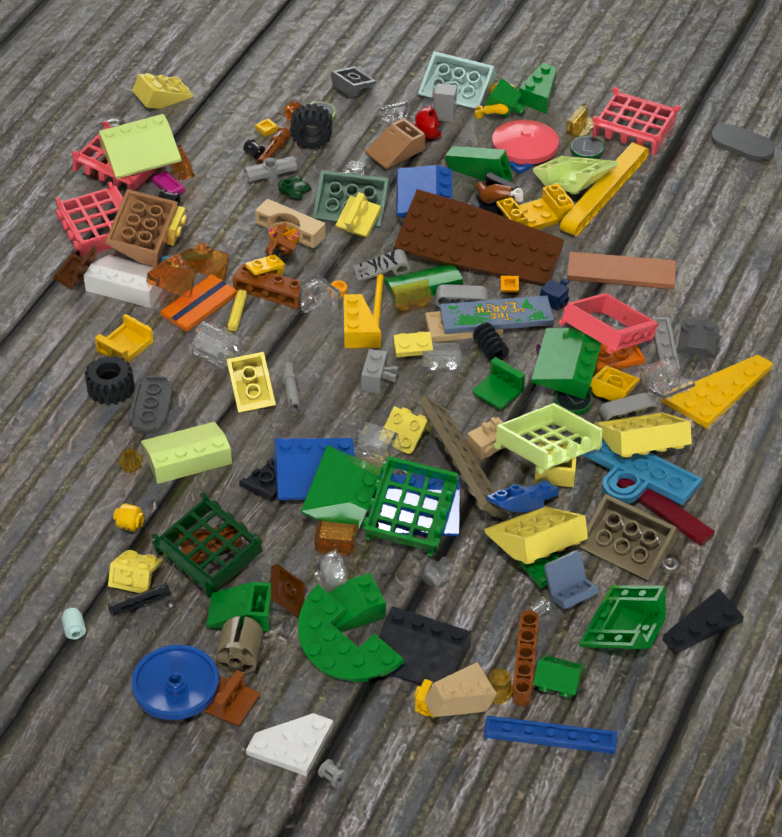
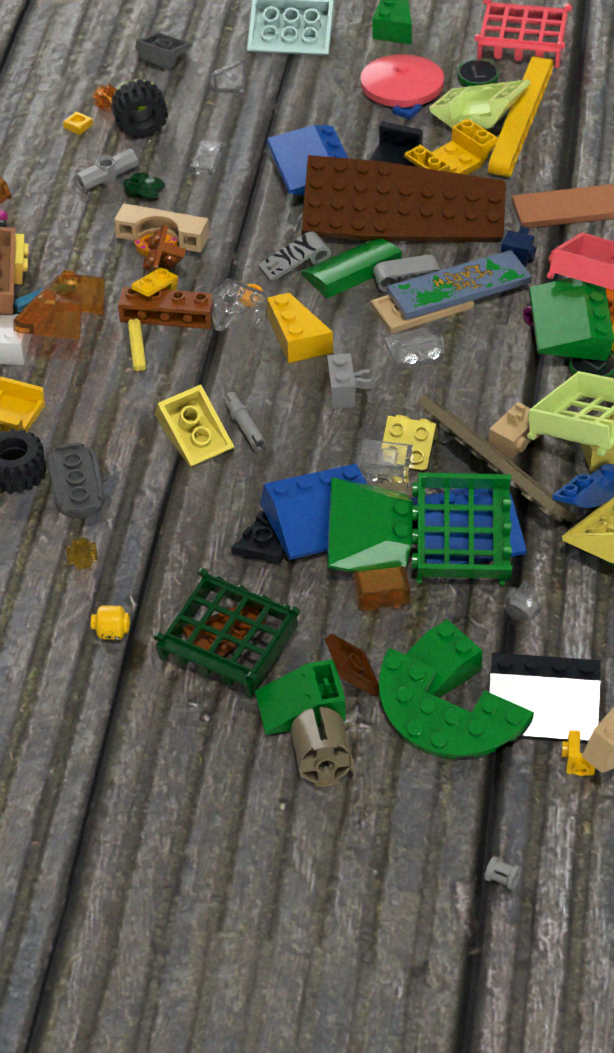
camera: 15 degrees left, 0 degrees up
light aqua brick [61,608,86,639] -> none
light yellow bracket [108,550,162,593] -> none
black pin [108,583,171,617] -> none
blue dish [132,645,219,720] -> none
yellowish green slope [141,422,232,484] -> none
orange tile [161,274,237,332] -> none
clear cylinder [188,321,242,370] -> none
dark orange bracket [203,670,260,726] -> none
black bush [243,139,265,159] -> none
white plate [246,713,333,776] -> none
dark orange pin [256,127,291,165] -> none
sand green slope [312,170,391,228] -> none
clear cylinder [315,549,348,591] -> none
light yellow bracket [336,192,382,239] -> none
medium nougat slope [365,118,425,170] -> none
yellow bar [373,274,384,326] -> none
clear yellow bracket [392,279,432,311] -> none
light yellow bracket [393,332,433,357] -> none
red cylinder [413,105,442,140] -> none
light grey brick [432,83,457,122] -> none
green slope [445,146,513,182] -> none
black piece [473,322,509,362] -> none
green bracket [473,357,525,410] -> none
green torso [474,78,525,119] -> none
dark orange arm [475,182,524,204] -> none
light orange slope [500,276,519,292] -> none
clear yellow panel [566,103,595,138] -> none

